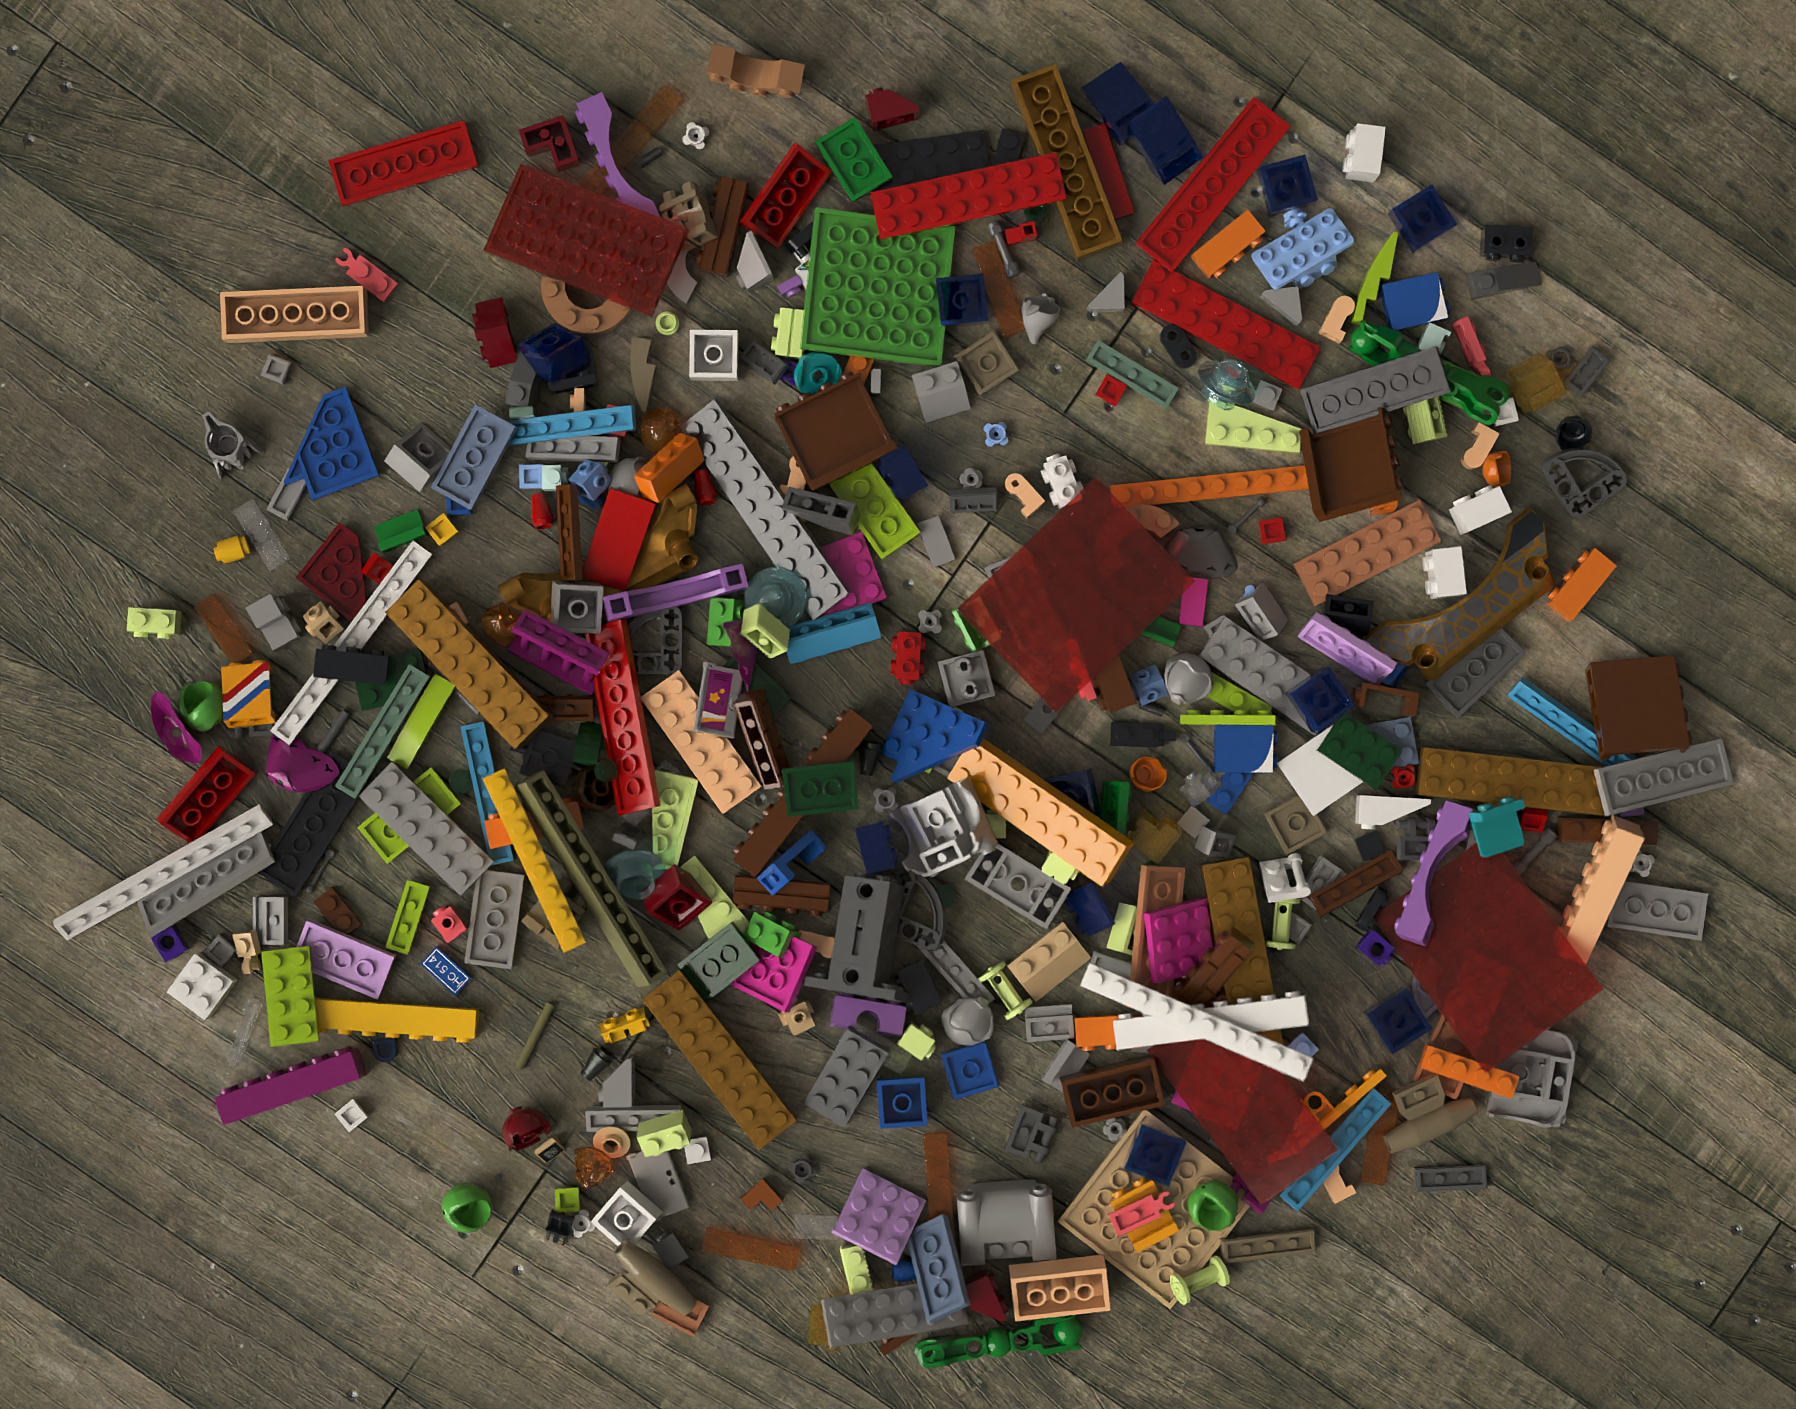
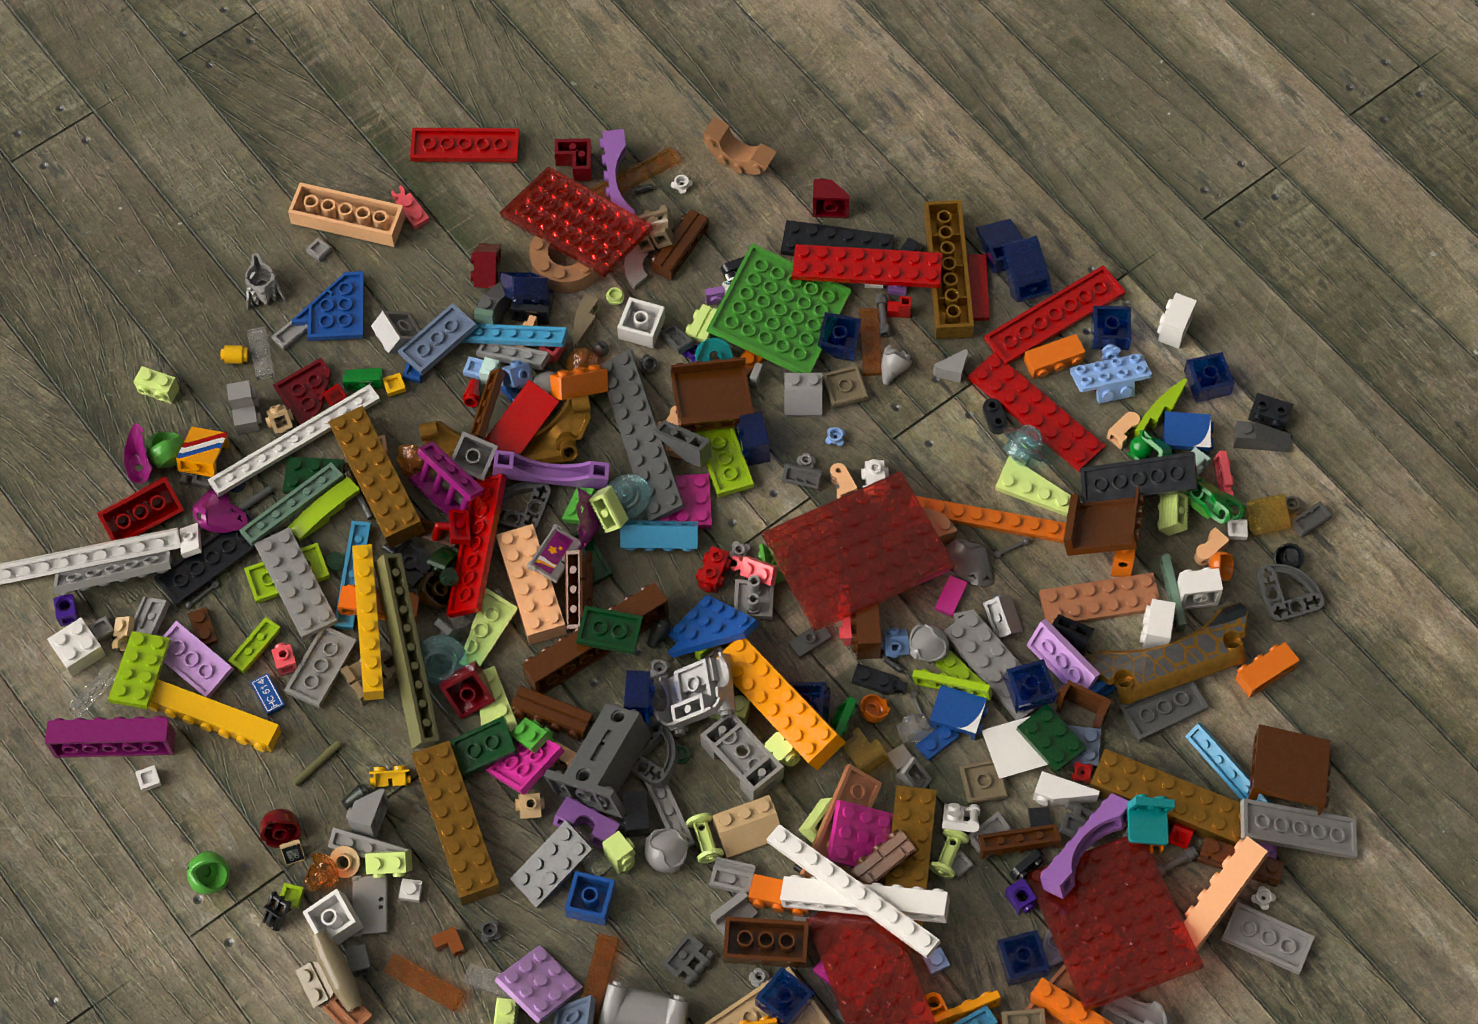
camera: 25 degrees right, 25 degrees down
clear orange tile [194,594,254,663] -> none
black brick [313,644,389,685] -> none
dark blue tile [372,1038,398,1062] -> none
white plate [572,1209,595,1238] -> none
red cone [694,469,718,506] -> none
light grey slope [735,231,773,292] -> none
red brick [740,143,832,249] -> none
blue panel [757,830,827,896] -> none
green plate [815,117,893,203] -> none
light grey tile [917,515,955,568] -> none
blue plate [940,1040,1000,1100] -> none
clear green plate [1024,205,1048,223] -> none
clear blue slope [1064,881,1115,936] -> none
sand green plate [1085,340,1179,409] -> none
red plate [1095,374,1127,407] -> none
green panel [1128,609,1182,648] -> none
light grey plate [1251,380,1282,412] -> none
red plate [1258,517,1286,545] -> none
light grey slope [1260,286,1302,326] -> none
none -> white plate [180,523,202,558]
none -> red plate [432,509,471,545]
none -> dark grey hinge [594,340,609,357]
none -> dark grey plate [639,354,657,373]
none -> coral plate [730,555,778,586]
none -> sand green tile [1160,554,1186,633]

